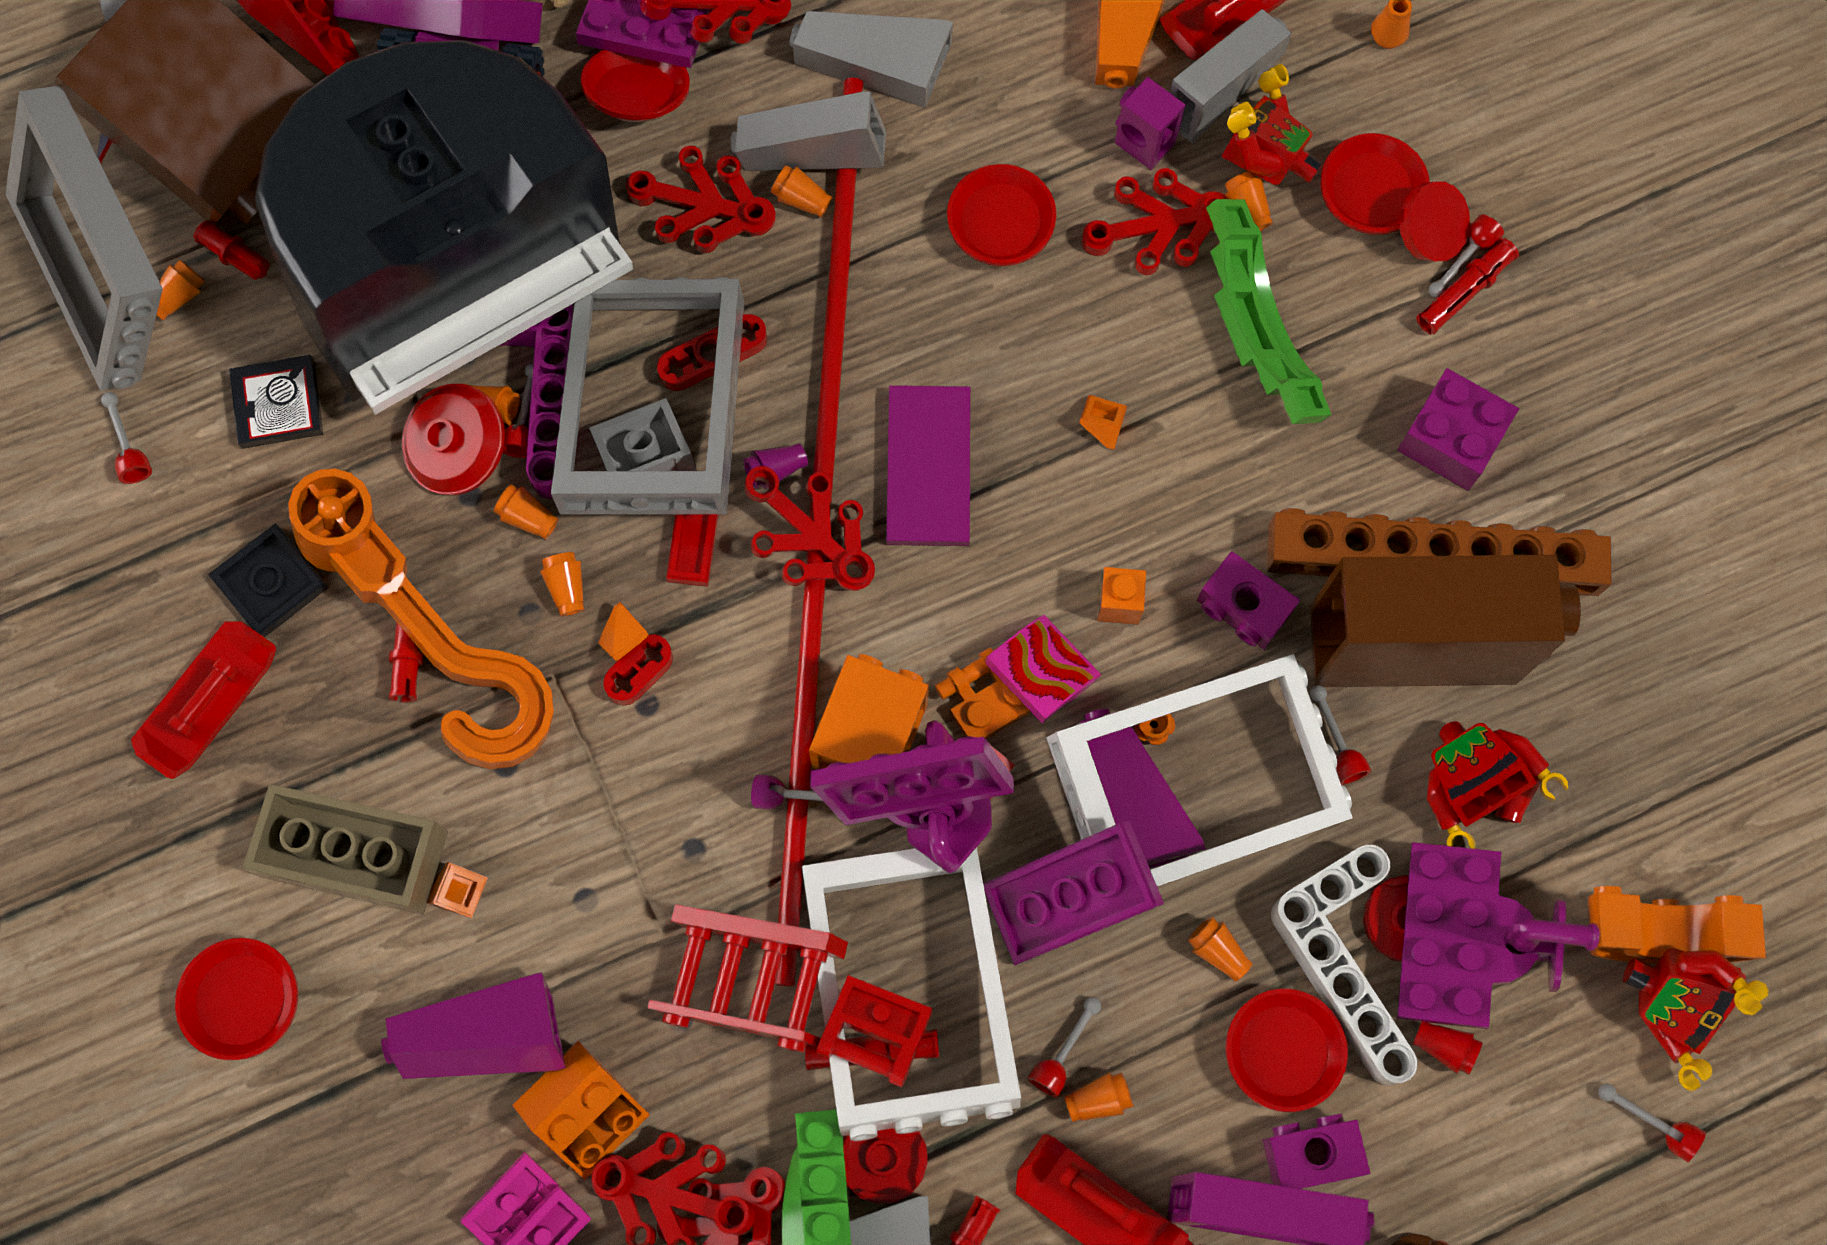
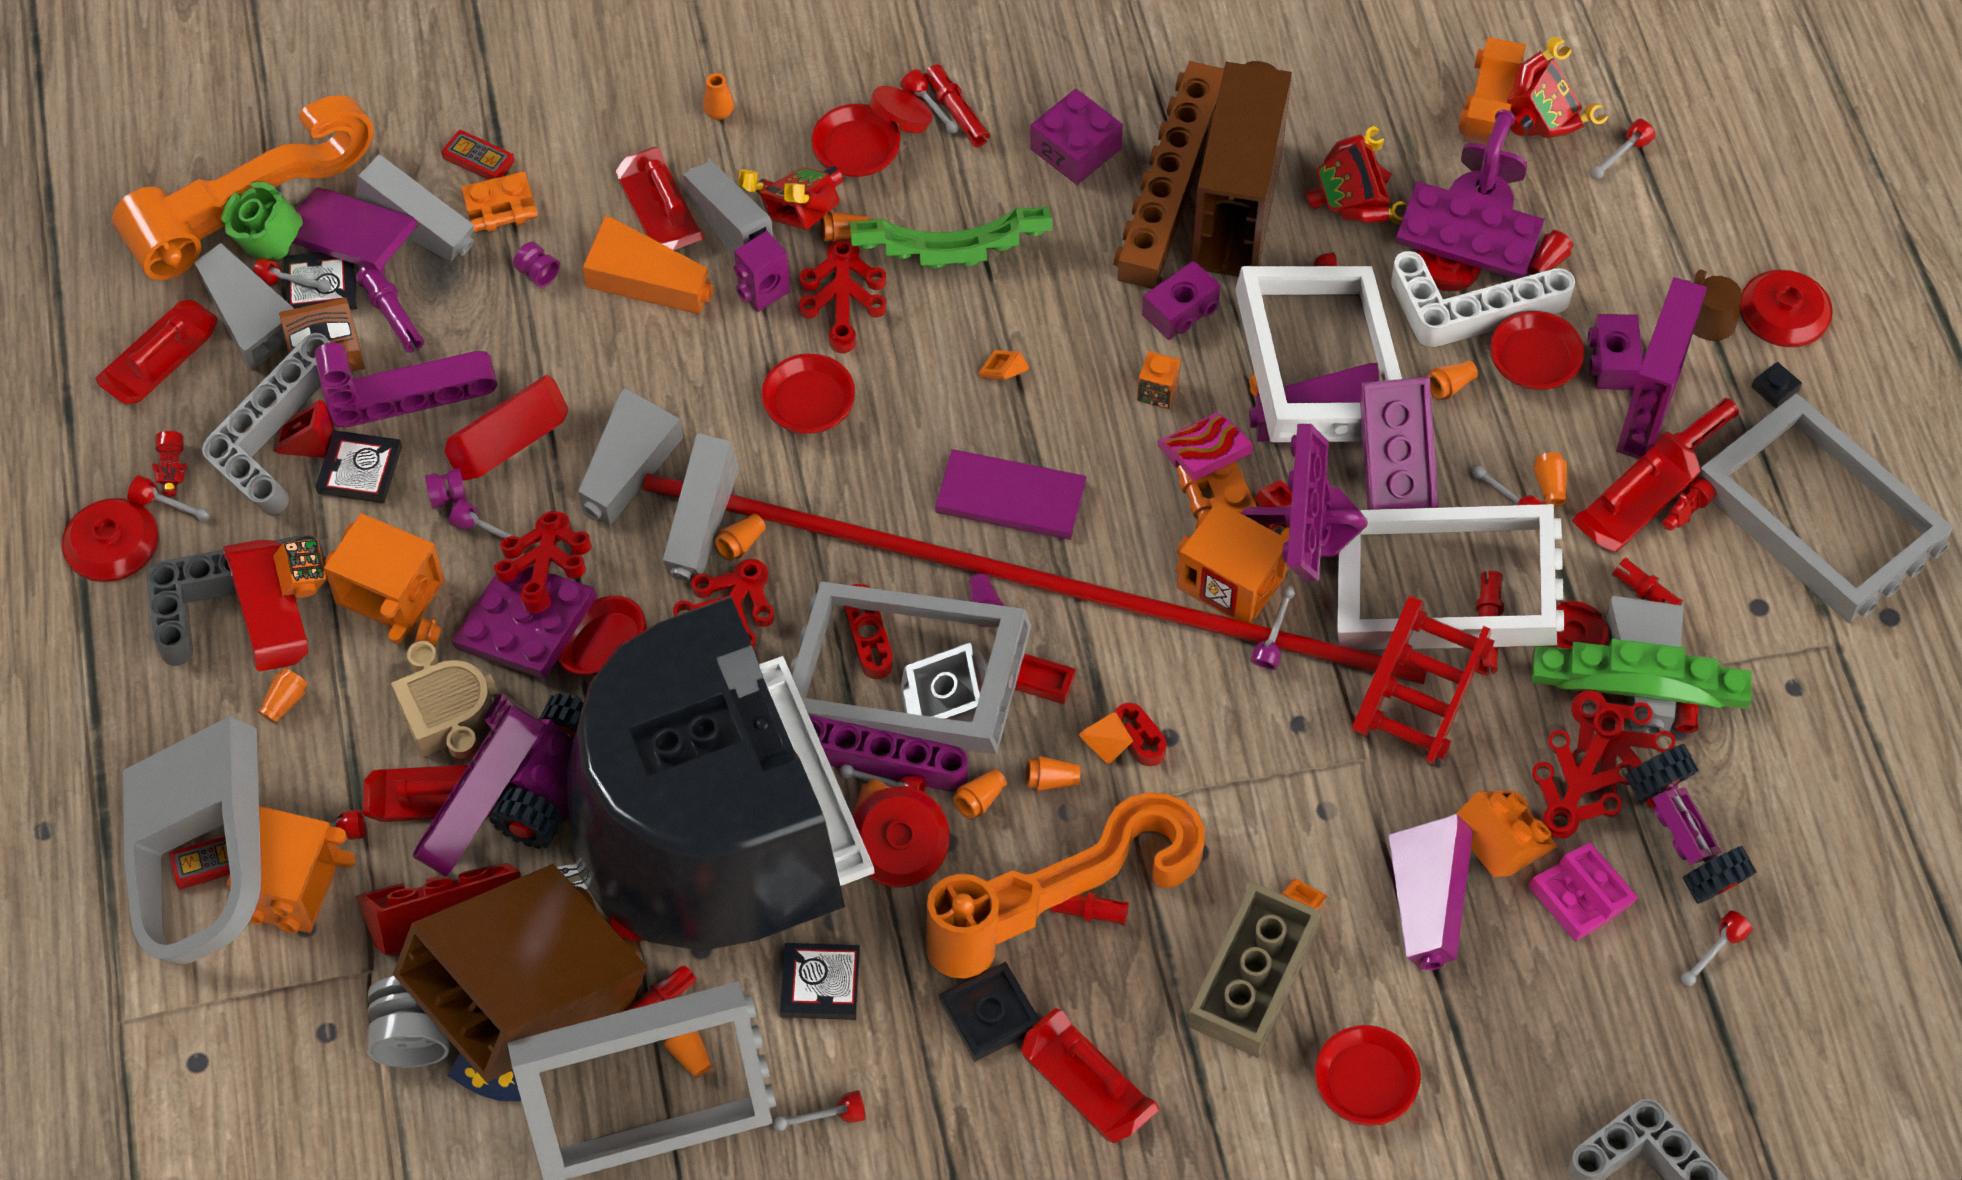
camera: 75 degrees left, 15 degrees down
red plant [744,466,875,591] -> none
red plate [817,975,932,1087] -> none

